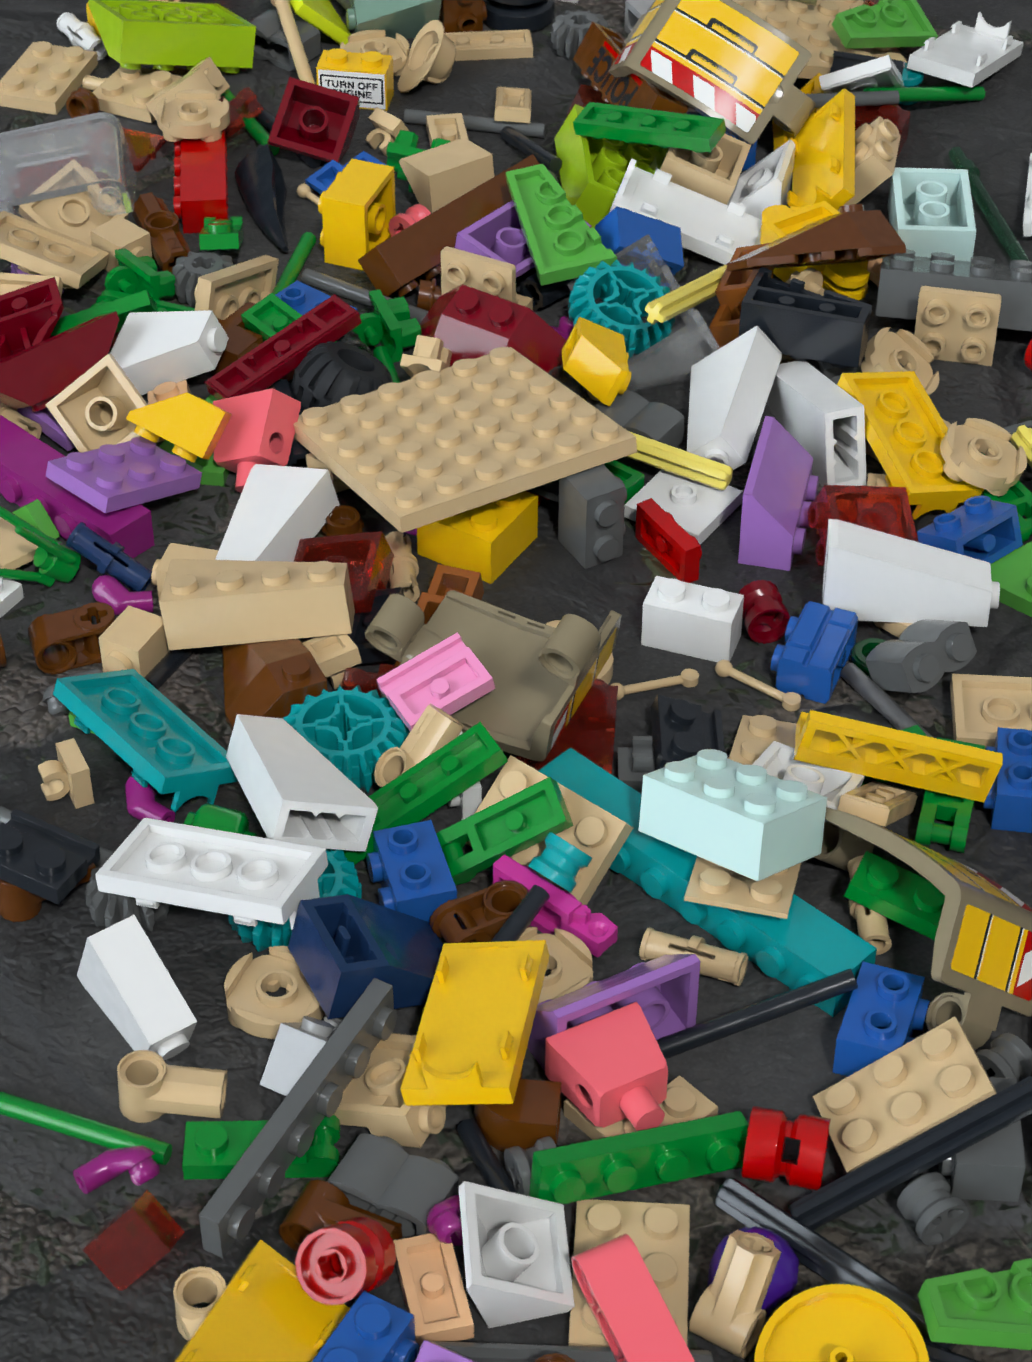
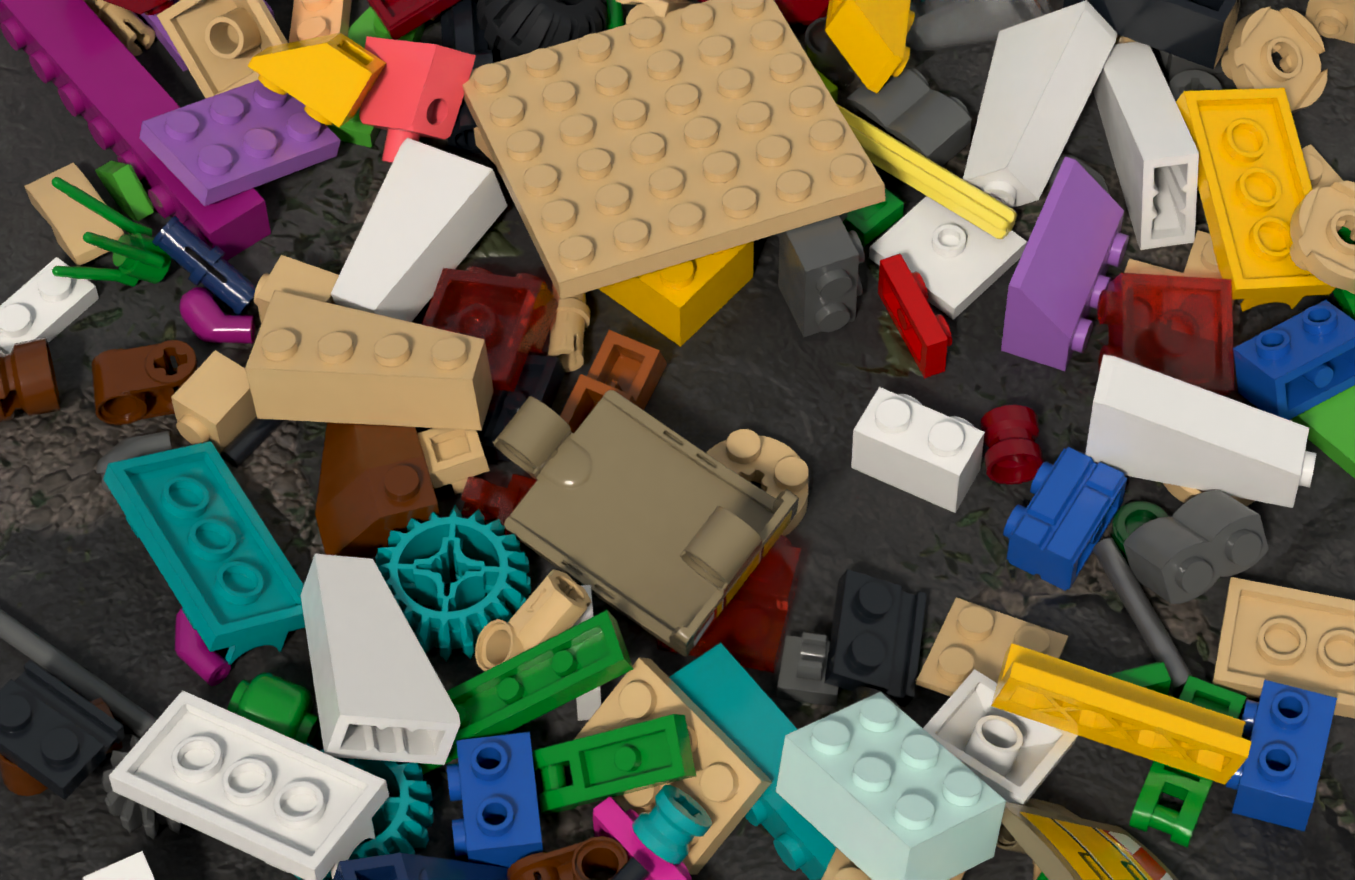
camera: 10 degrees right, 15 degrees up
tan tile [38,738,94,809] -> none
reddish brown plate [321,505,364,543] -> none
bright pink plate [376,632,495,732] -> none
tan hinge [607,669,699,701] -> none
tan hinge [715,659,801,711] -> none
tan tile [837,781,918,827] -> none

